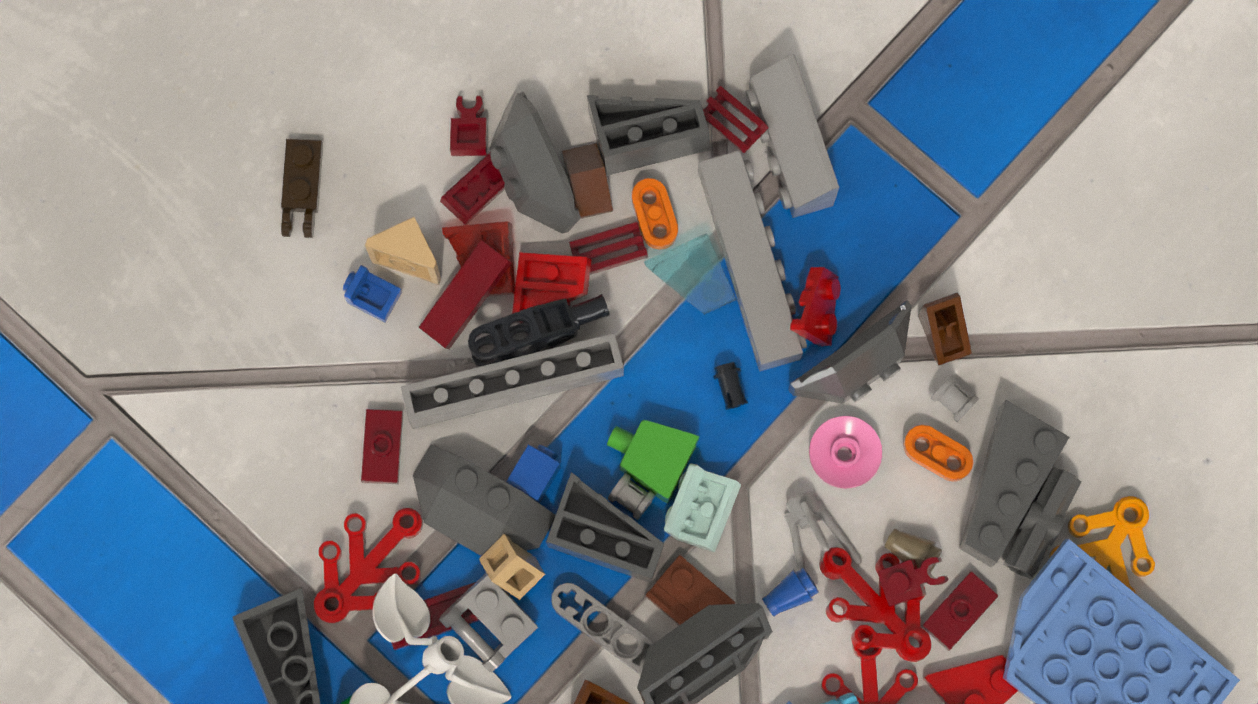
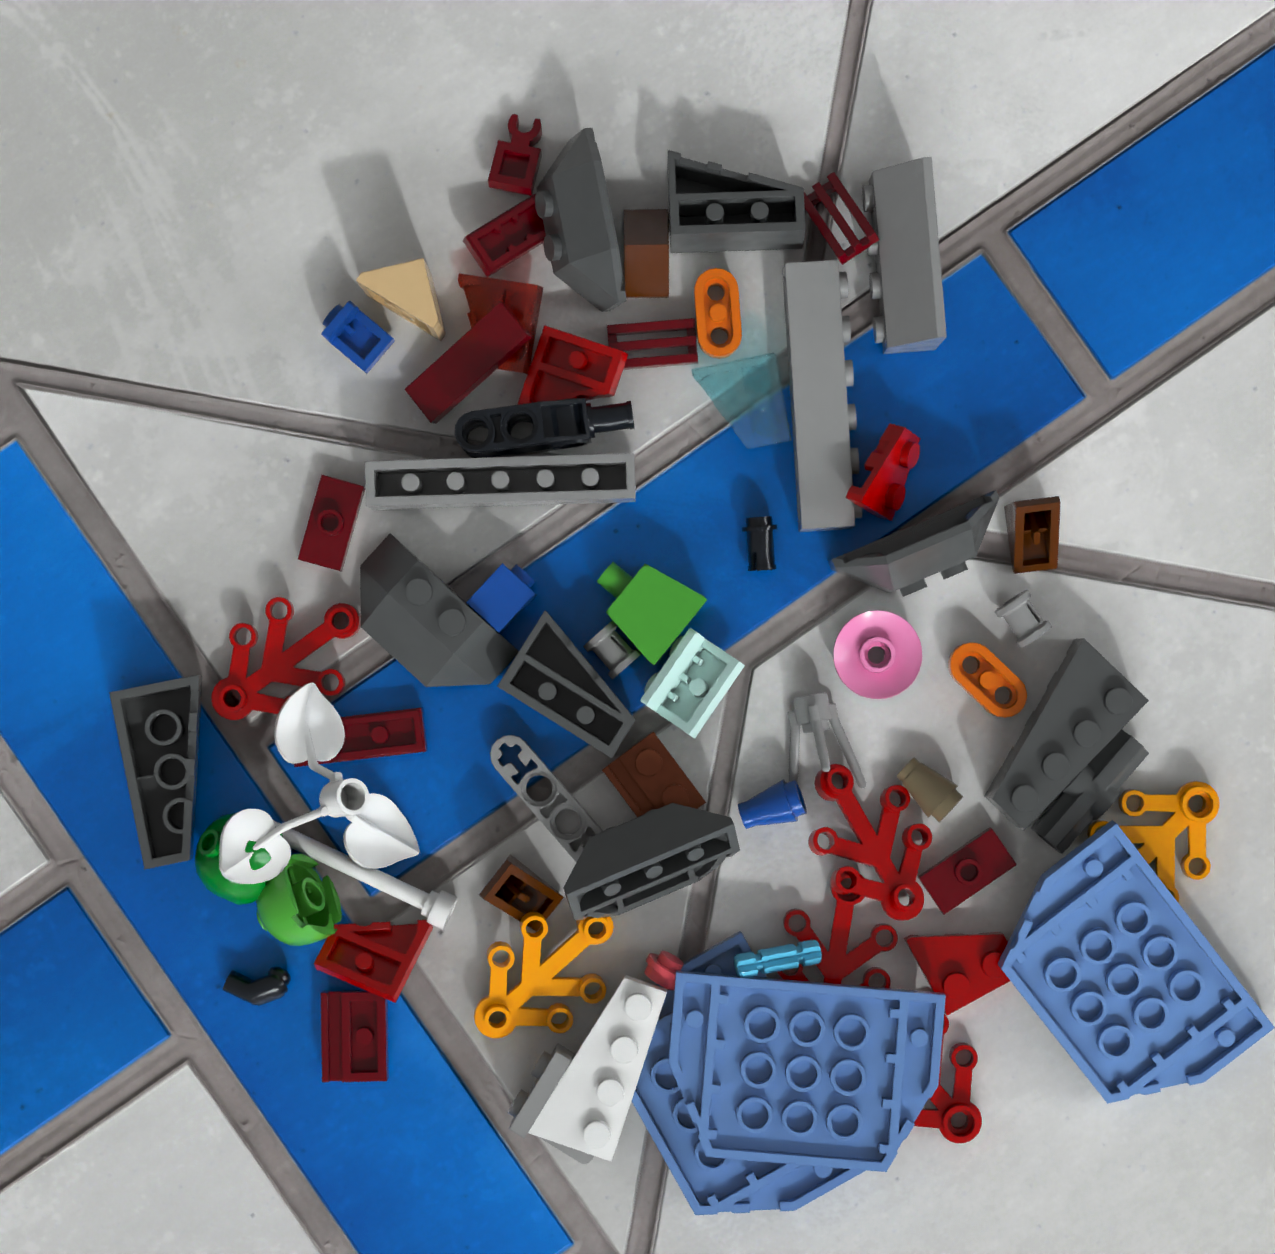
camera: 20 degrees right, 10 degrees up
dark brown hinge [281,139,323,238] -> none
light grey plate [439,573,538,672] -> none
tan brick [479,534,545,600] -> none
dark red plate [877,557,949,607] -> none

